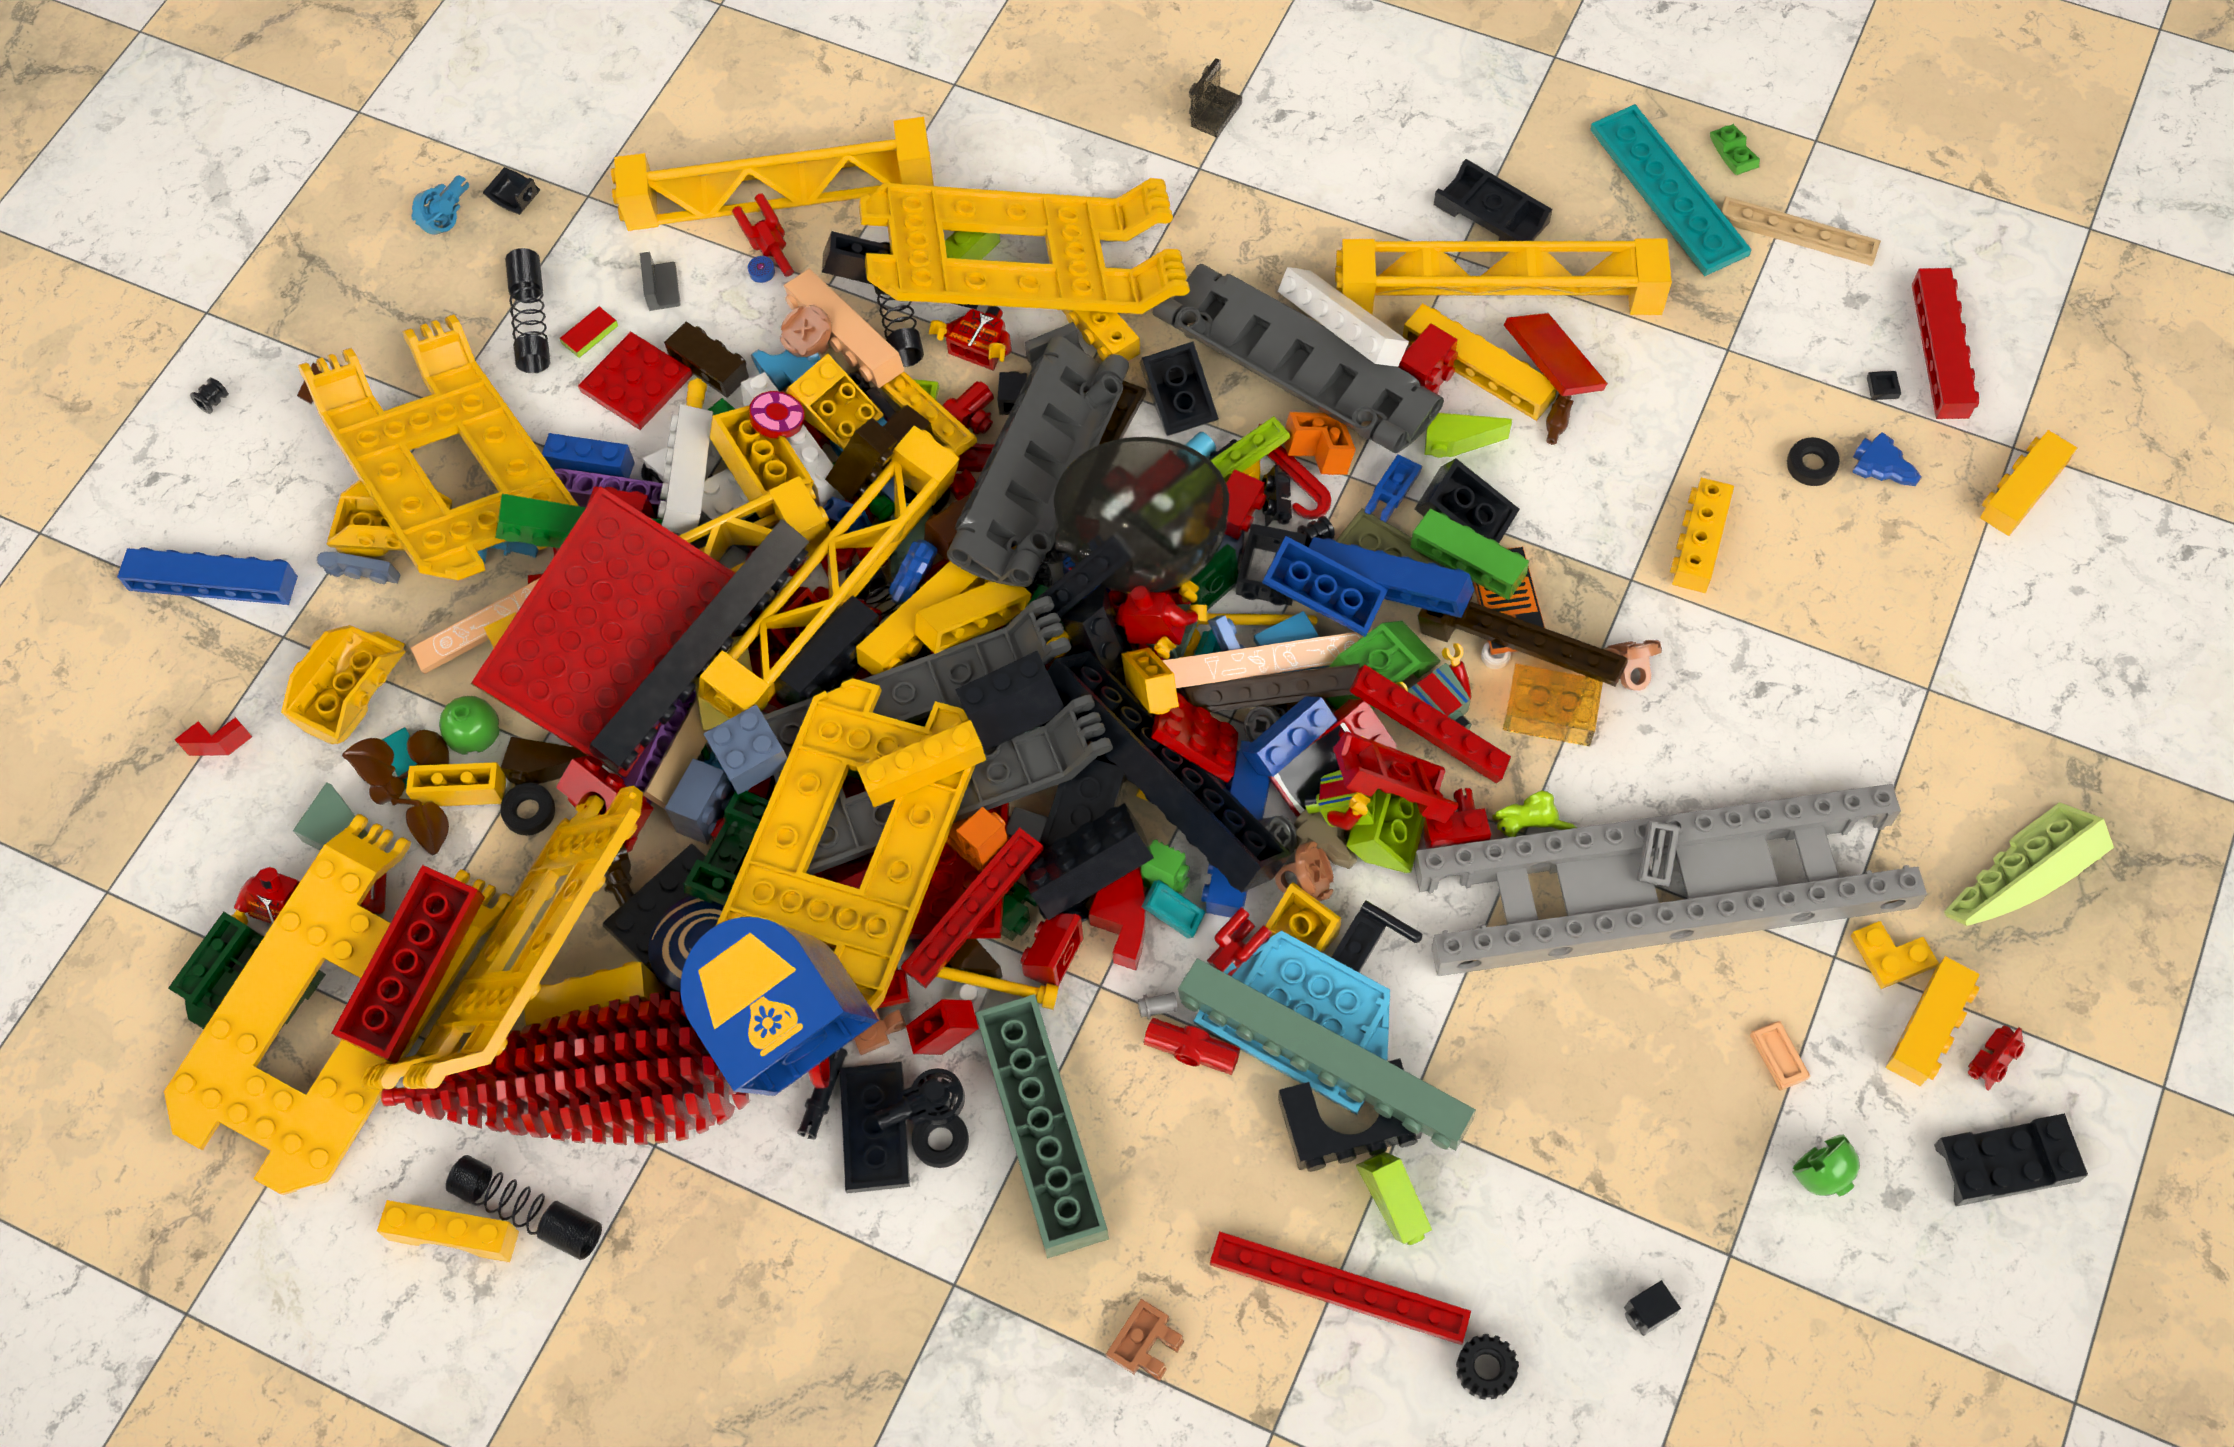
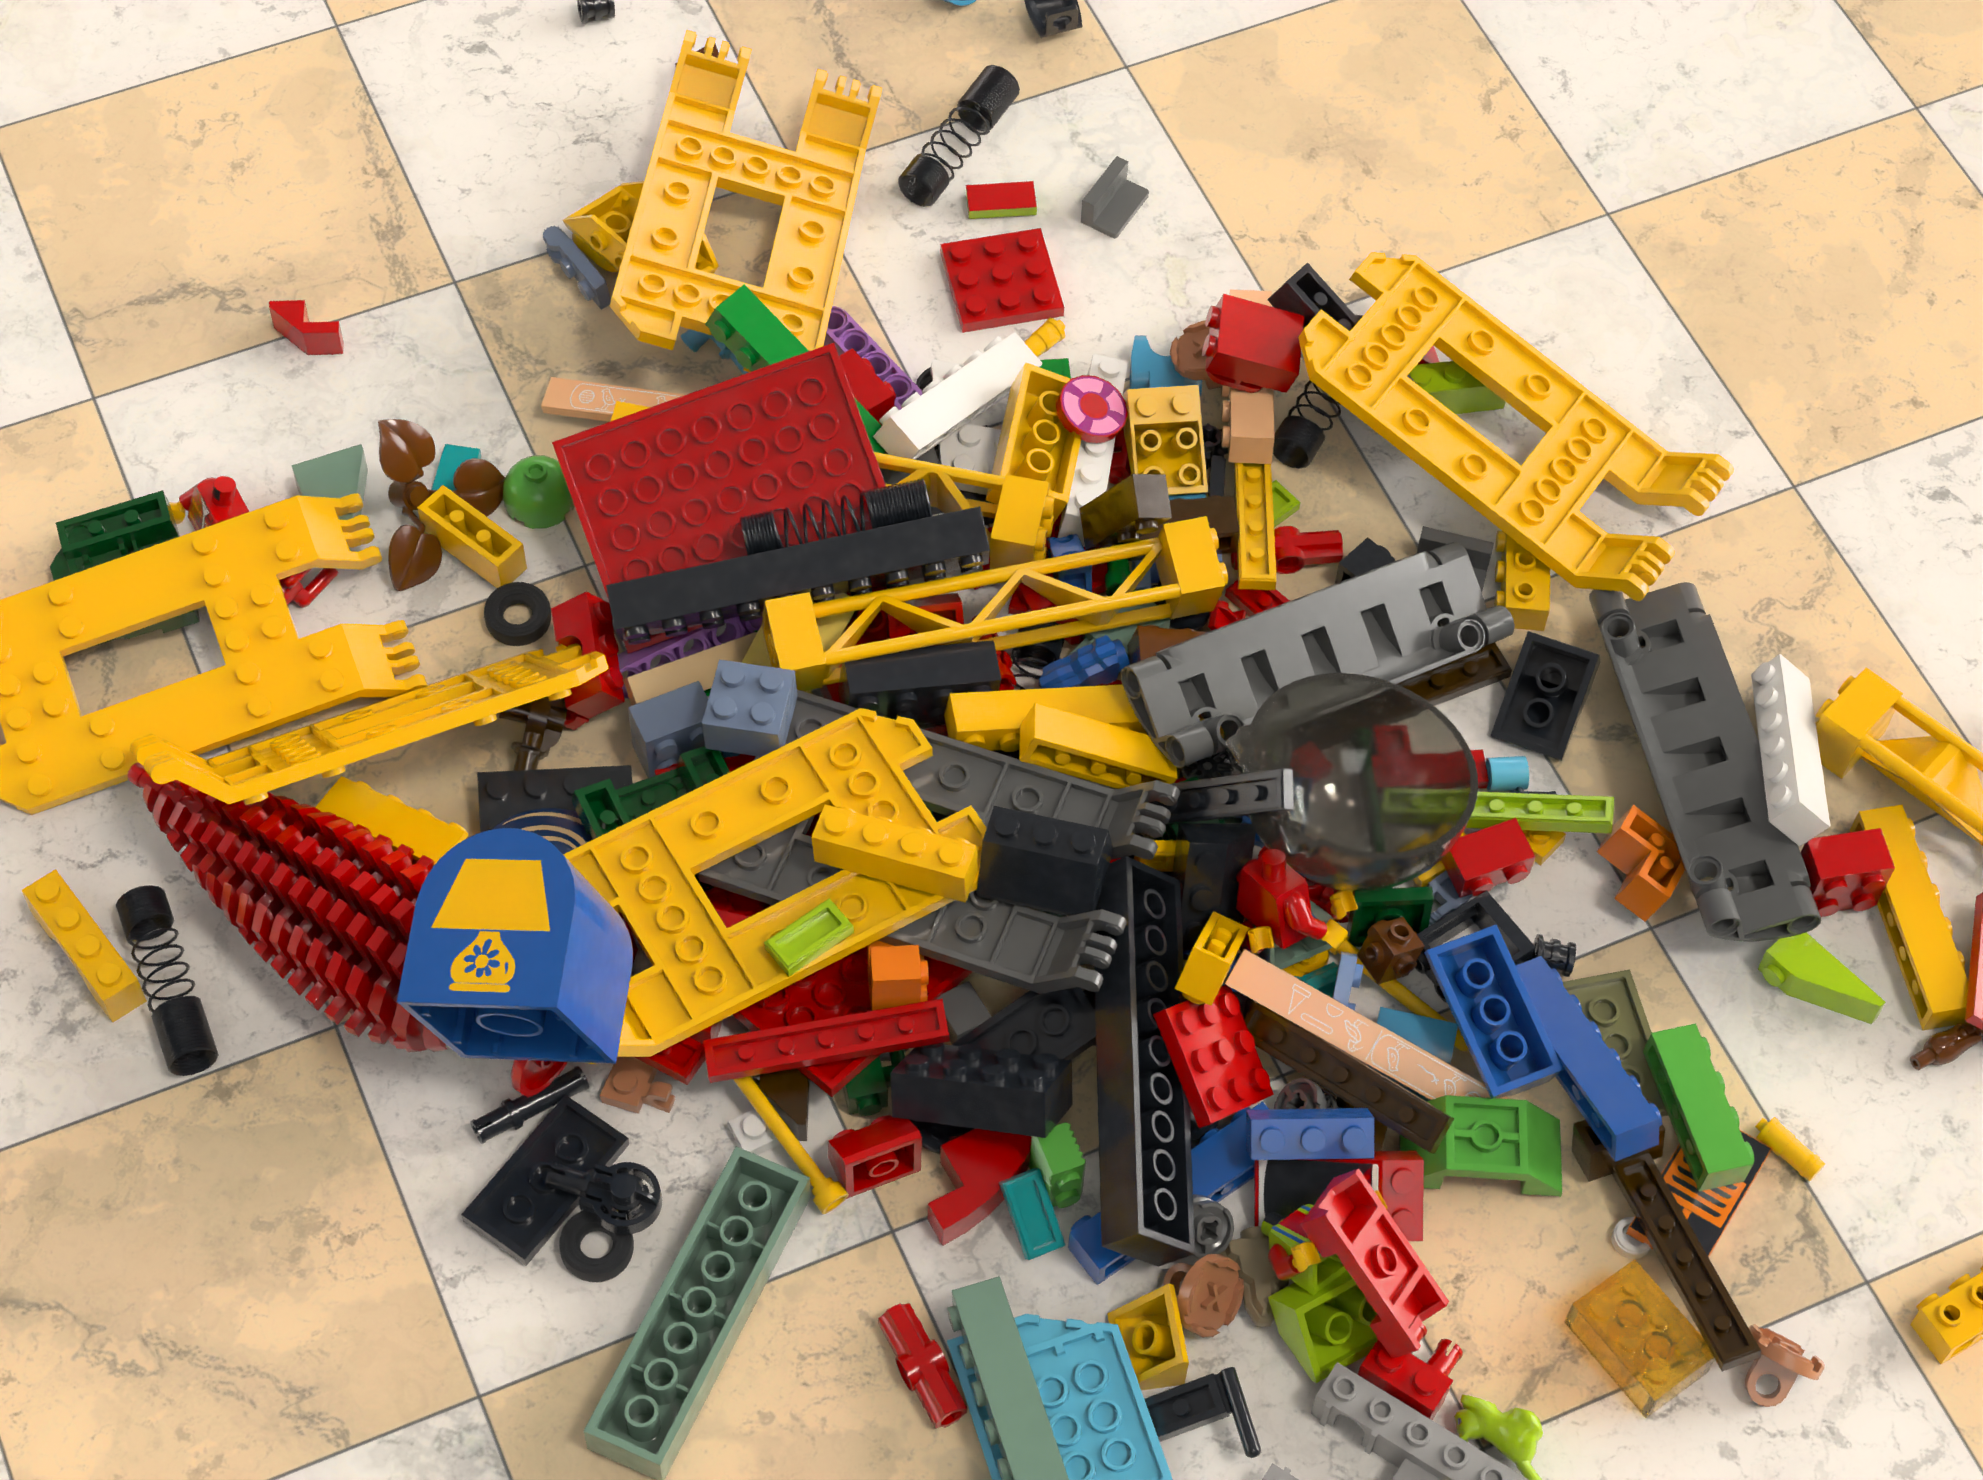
camera: 35 degrees right, 5 degrees down
blue brick [117,547,298,605] -> none
yellow slope [281,625,406,744] -> none
red brick [331,865,485,1063] -> none
dark brown slope [500,737,587,785] -> none
blue brick [542,433,635,478] -> none
yellow piece [611,117,934,231] -> none
dark brown brick [664,321,749,398] -> none
red plant [732,193,794,277] -> none
blue tile [748,256,775,283] -> none
red brick [906,999,979,1055] -> none
red torso [928,306,1012,371] -> none
red plate [968,409,993,434] -> none
light grey pin [1138,992,1178,1019] -> none
clear smoke bracket [1189,58,1242,138] -> none
red plant [1207,907,1272,976] -> none
red piece [1251,424,1331,520] -> none
black hinge [1262,465,1292,526] -> none
red plate [1349,664,1511,784] -> none
blue hinge [1364,454,1423,523] -> none
torso [1395,643,1472,730] -> none
black slope [1414,458,1520,543] -> none
none -> black piece [740,478,932,555]
none -> lime tile [764,898,854,977]
none -> red brick [1202,293,1304,393]
none -> reddish brown brick [1357,917,1425,985]
none -> yellow piece [1755,1117,1825,1182]

